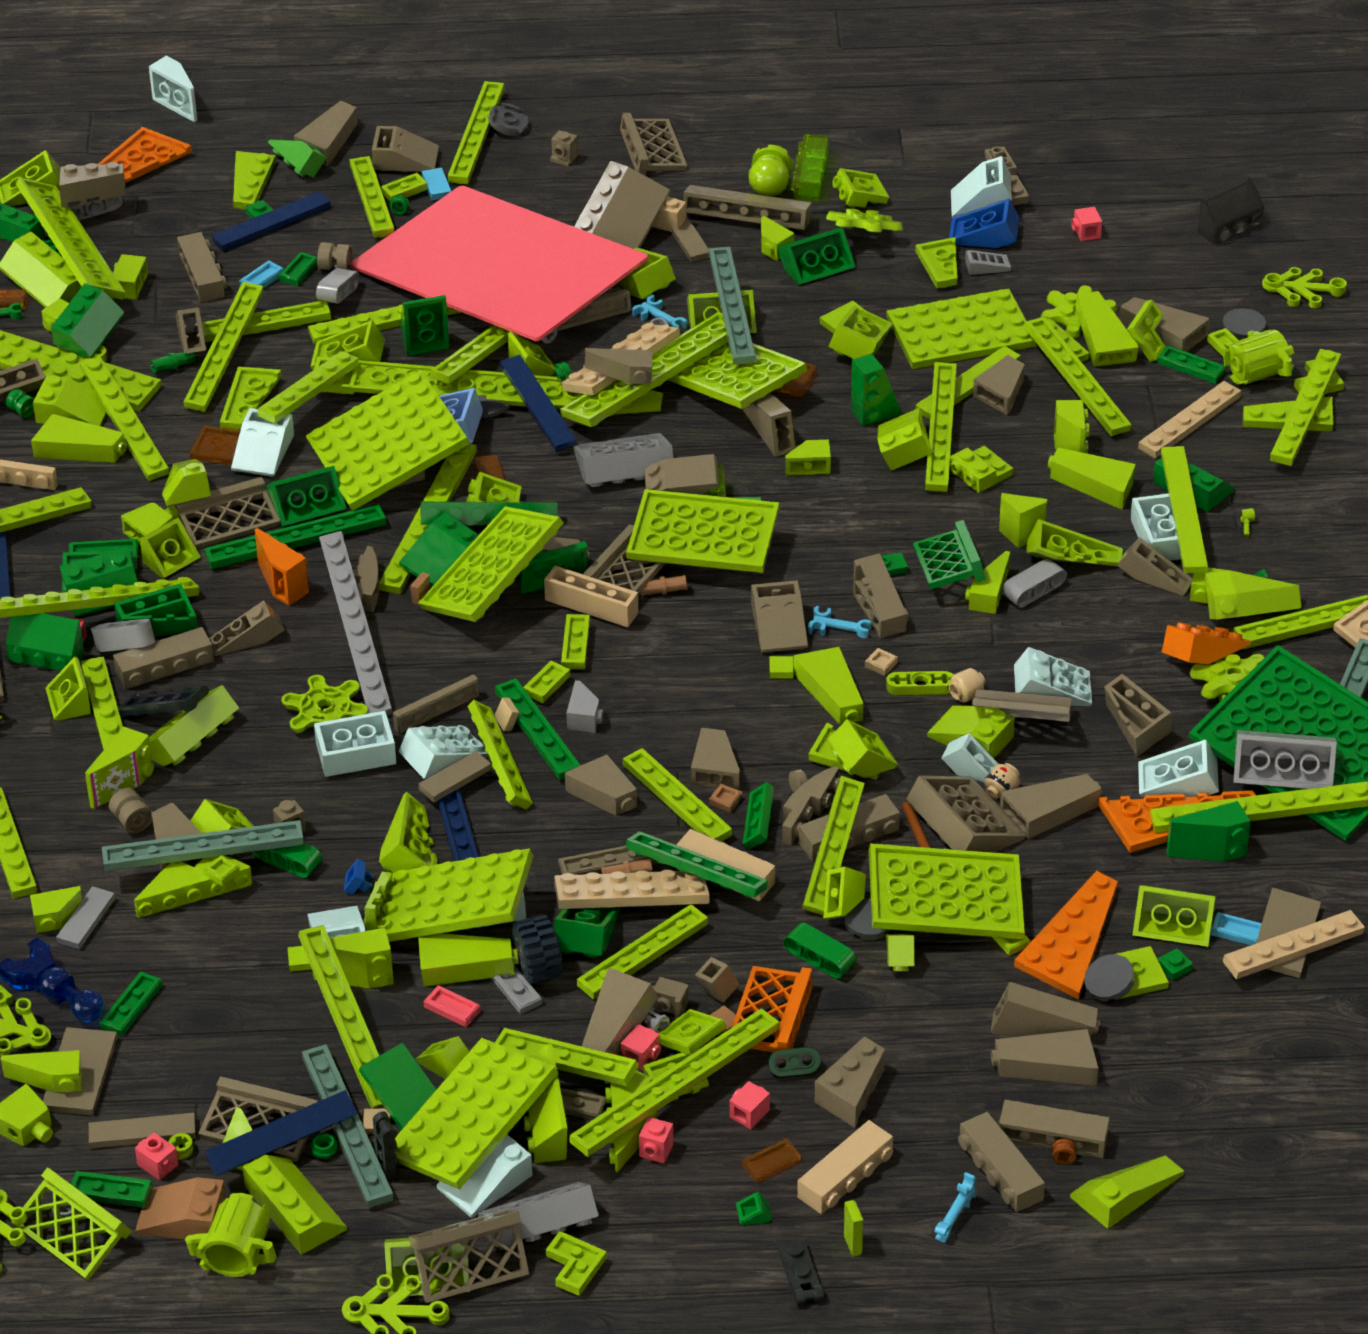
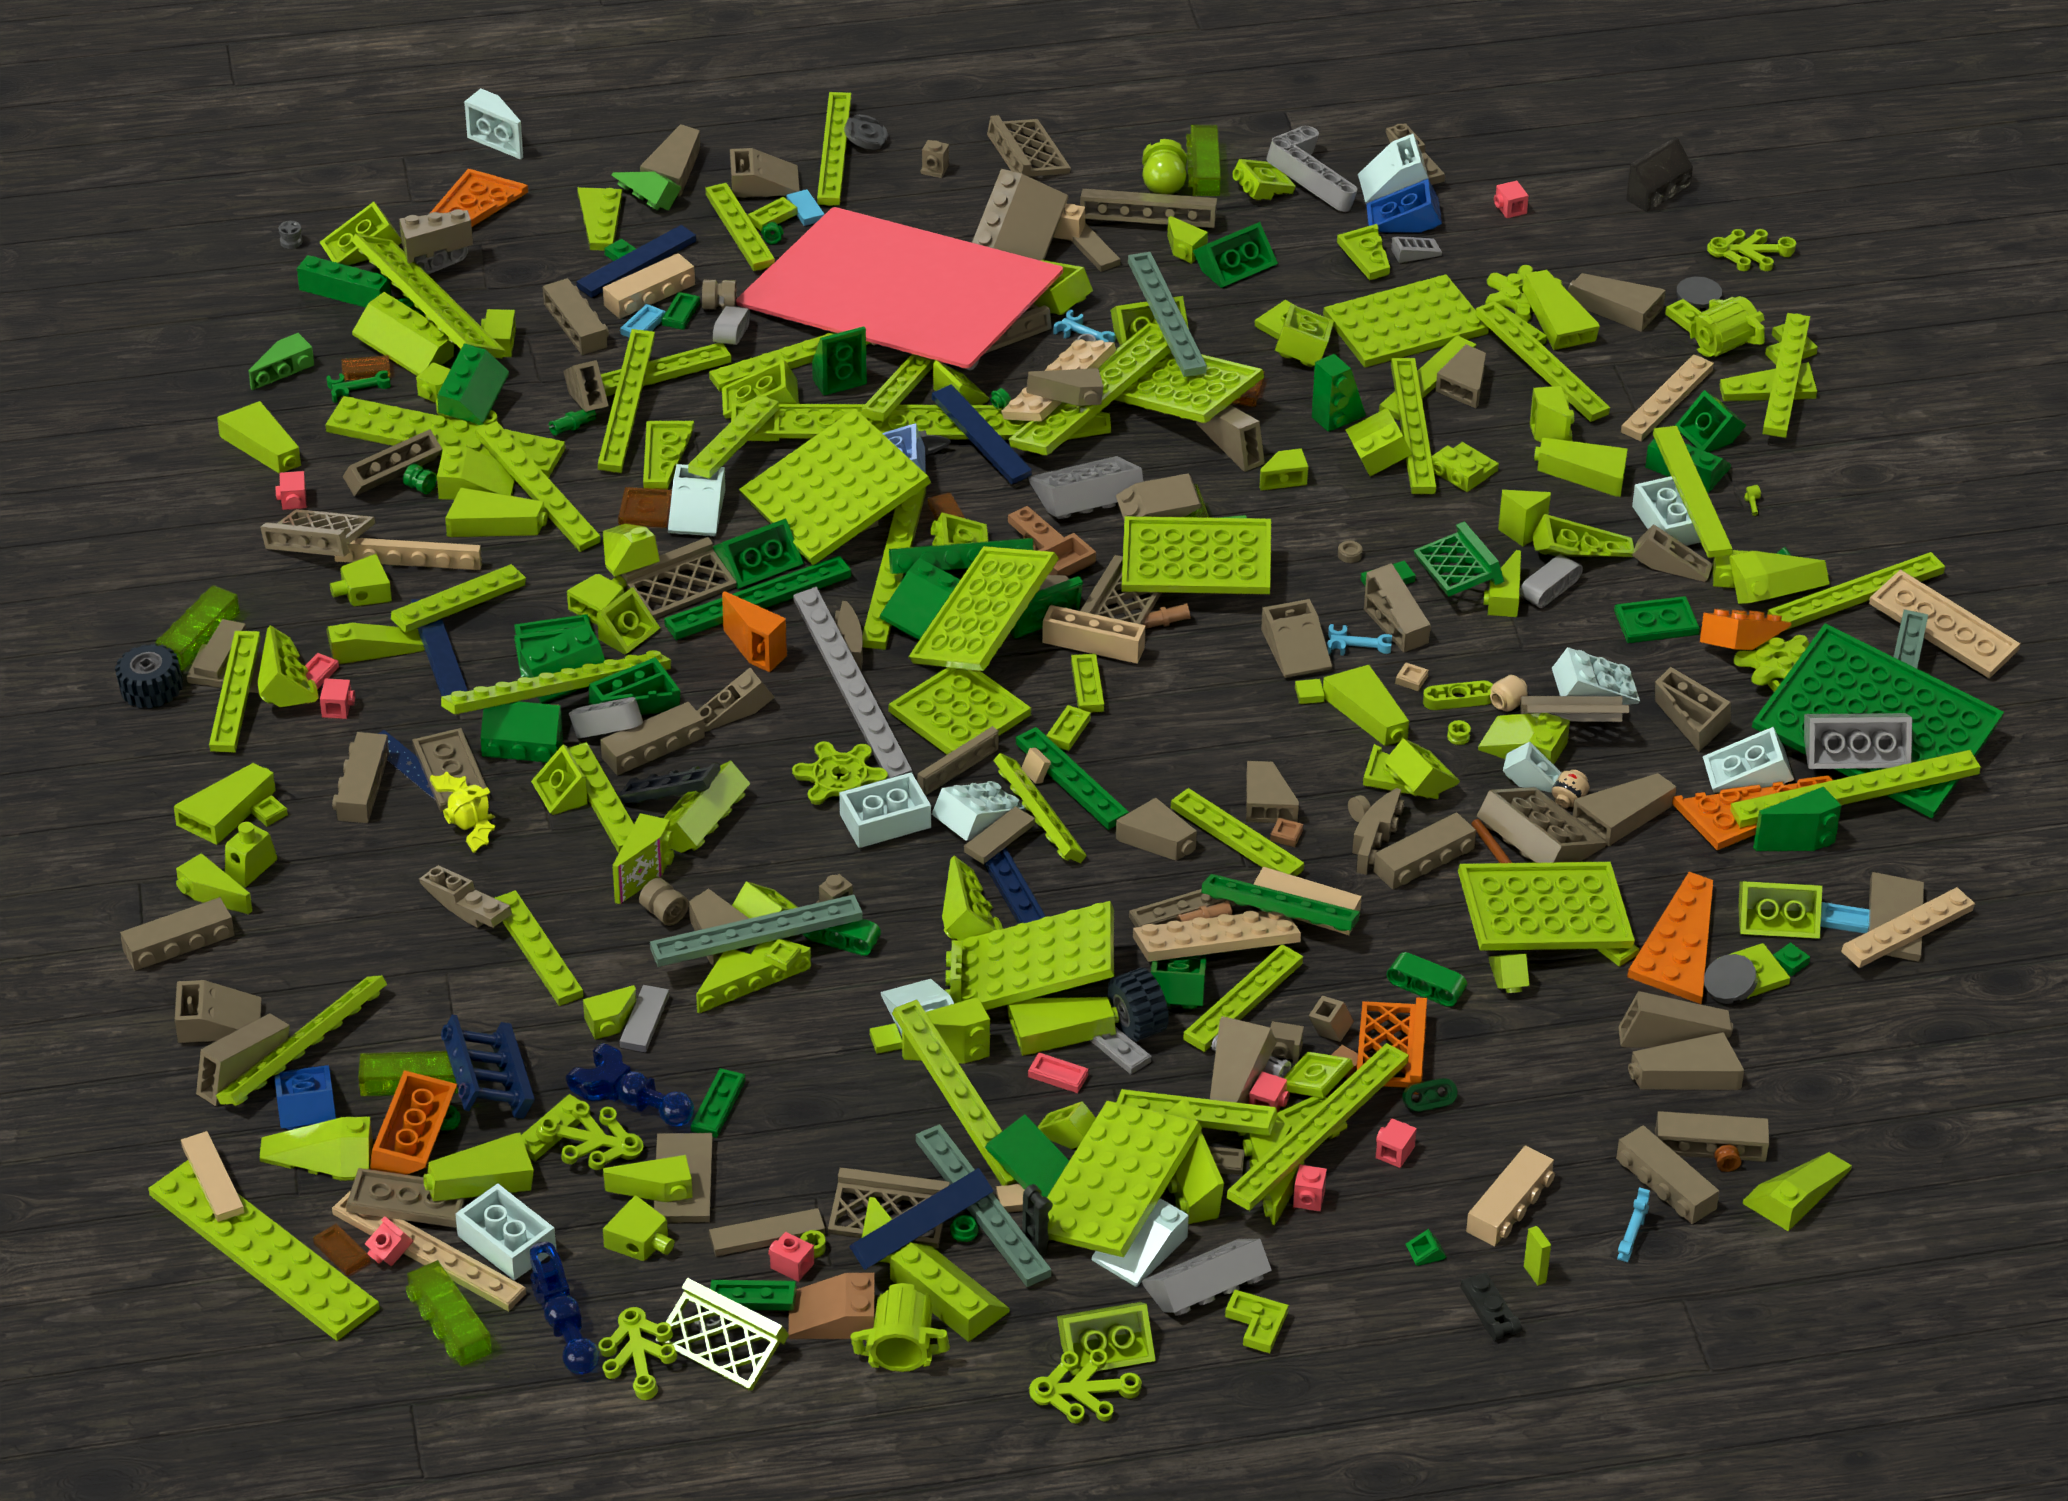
camera: 10 degrees left, 0 degrees up
blue tile [344,859,373,895] -> none
dark tan fence [409,1209,529,1303] -> none
medium nougat tile [411,572,431,605] -> none
light grey slope [566,680,603,733] -> none
green plate [742,782,774,850] -> none
clear orange tile [742,1138,801,1183] -> none
lime plate [802,776,865,916] -> none
dark tan wedge [814,1036,885,1128] -> none
lime slope [823,867,866,920] -> none
lime plate [826,209,903,232] -> none
dark grey tile [844,898,891,940] -> none
lime plate [1127,300,1166,362] -> none
green tile [1157,346,1226,384] -> none
none -> tan brick [603,253,695,319]
none -> lime plate [888,667,1031,755]
none -> medium nougat plate [1008,506,1096,577]
none -> light grey beam [1266,126,1357,212]
none -> dark tan tile [1338,541,1362,563]
none -> lime bush [1447,720,1471,745]
none -> green tile [1614,596,1700,643]
none -> green slope [1675,390,1746,453]

